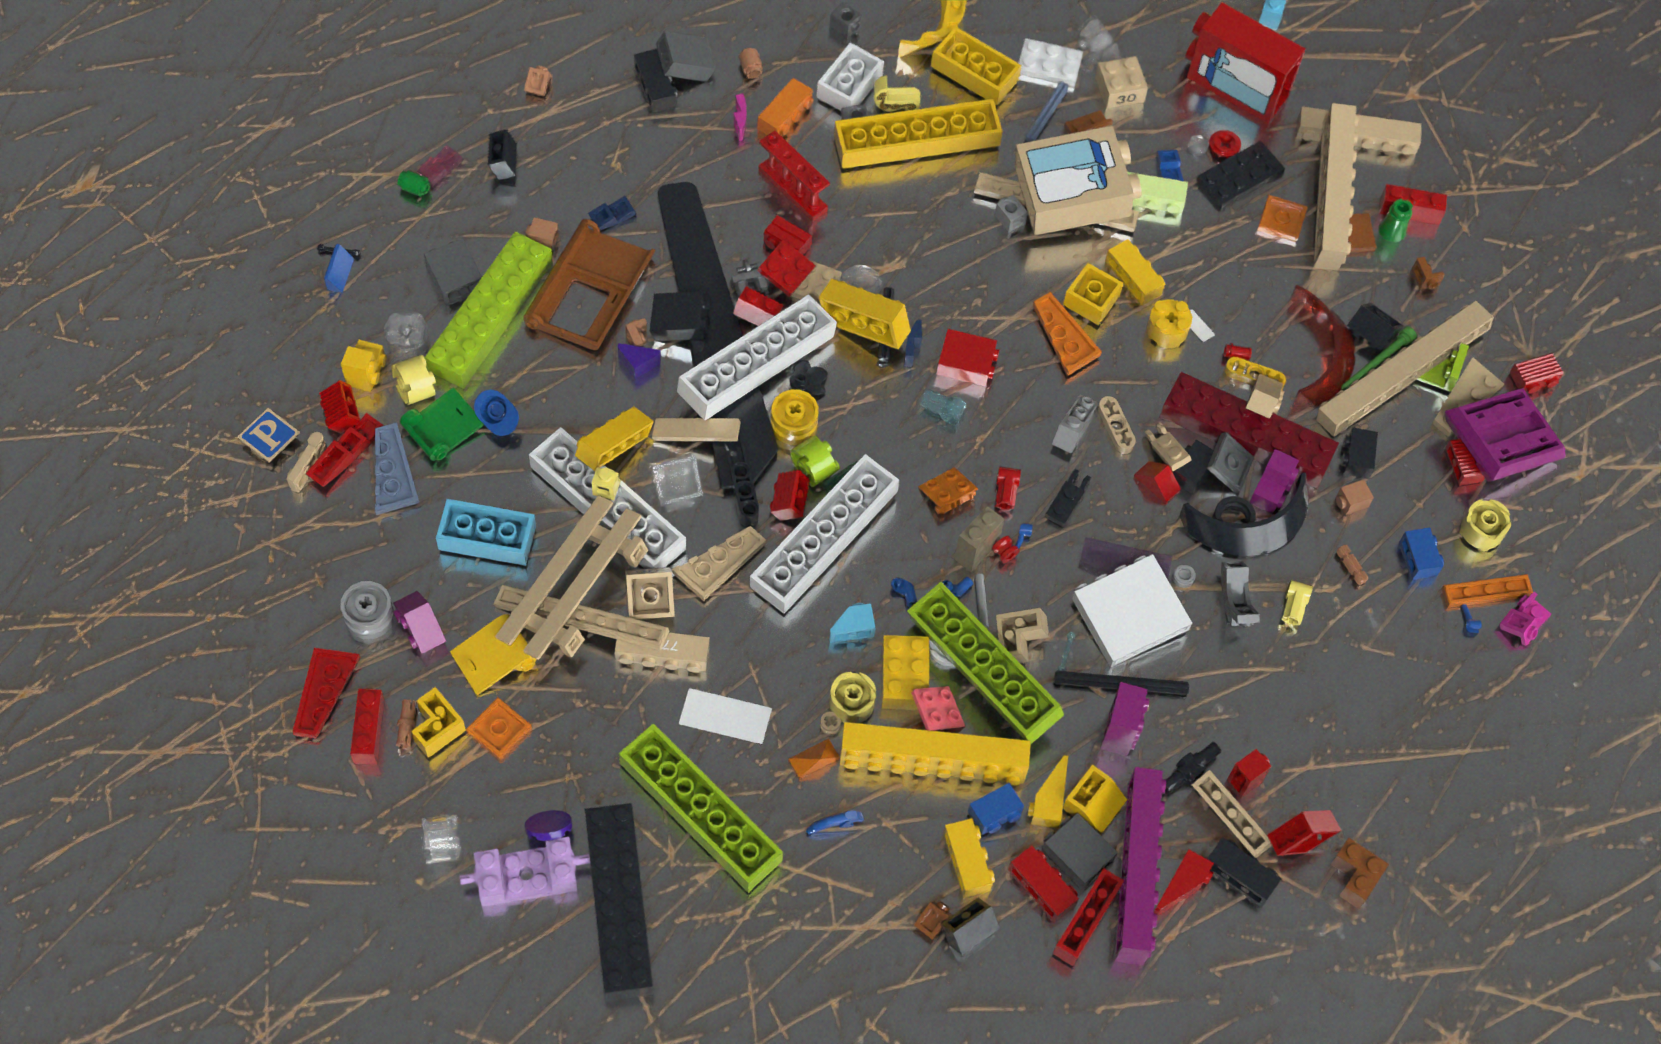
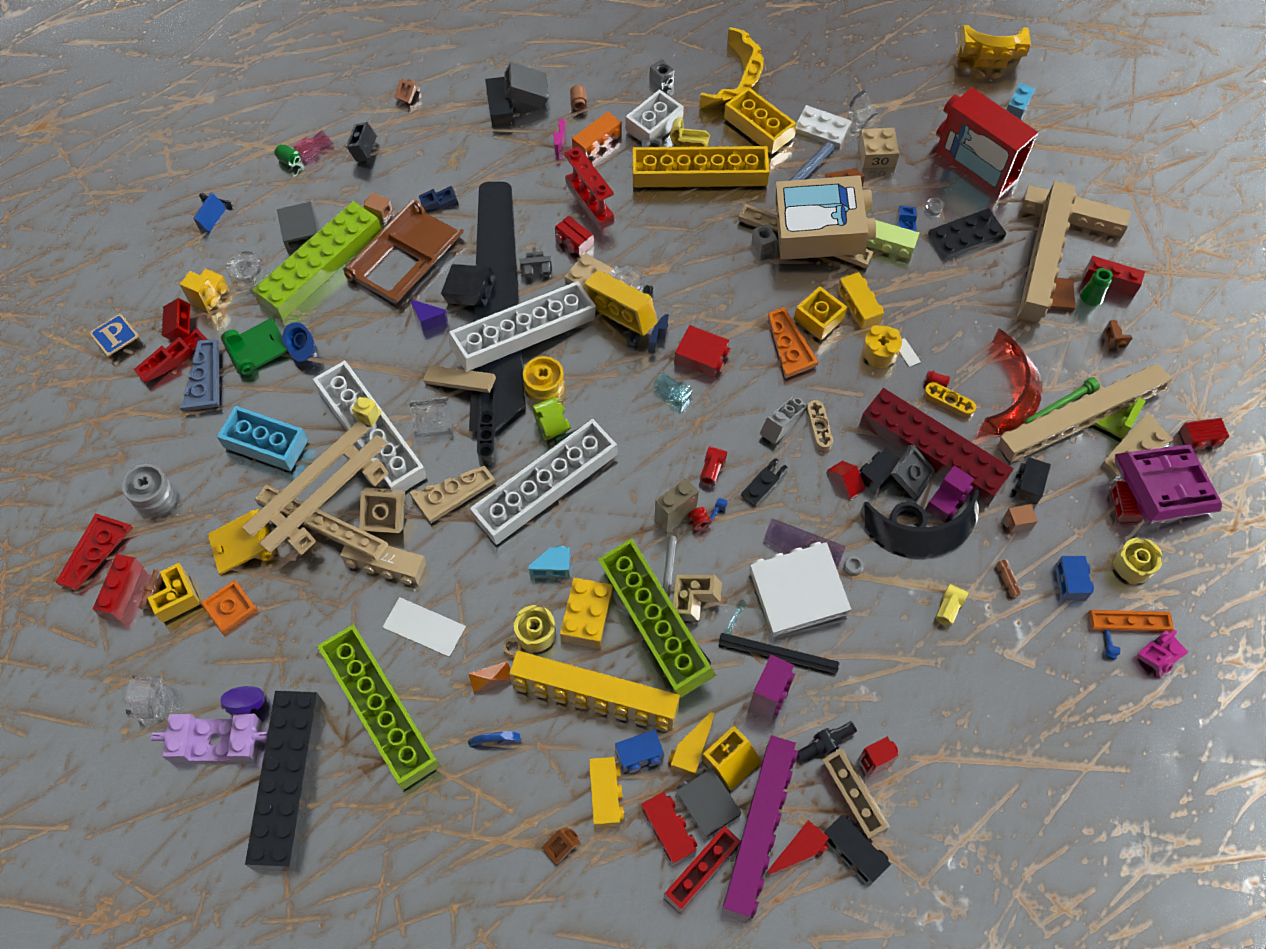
camera: 15 degrees right, 0 degrees up
tan hinge [286,432,327,493] -> none
light yellow brick [391,355,436,405] -> none
brick [393,591,446,654] -> none
yellow brick [575,406,654,471] -> none
nougat bracket [625,318,647,347] -> none
red brick [733,286,783,326] -> none
red plate [757,239,816,297] -> none
red brick [770,470,810,521] -> none
black plate [789,360,828,395] -> none
blue arm [891,577,917,607] -> none
coral bracket [911,686,966,734] -> none
orange hinge [918,467,978,514] -> none
brick [940,897,1000,955] -> none
blue arm [942,577,974,597] -> none
tan hinge [1144,423,1192,471] -> none
red gear [1209,130,1241,159] -> none
dark grey arch [1221,561,1260,626] -> none
tan brick [1246,374,1285,418] -> none
orange tile [1257,195,1308,242] -> none
red window [1267,810,1341,856] -> none
dark orange brick [1330,838,1389,909] -> none
black slope [1347,302,1405,350] -> none

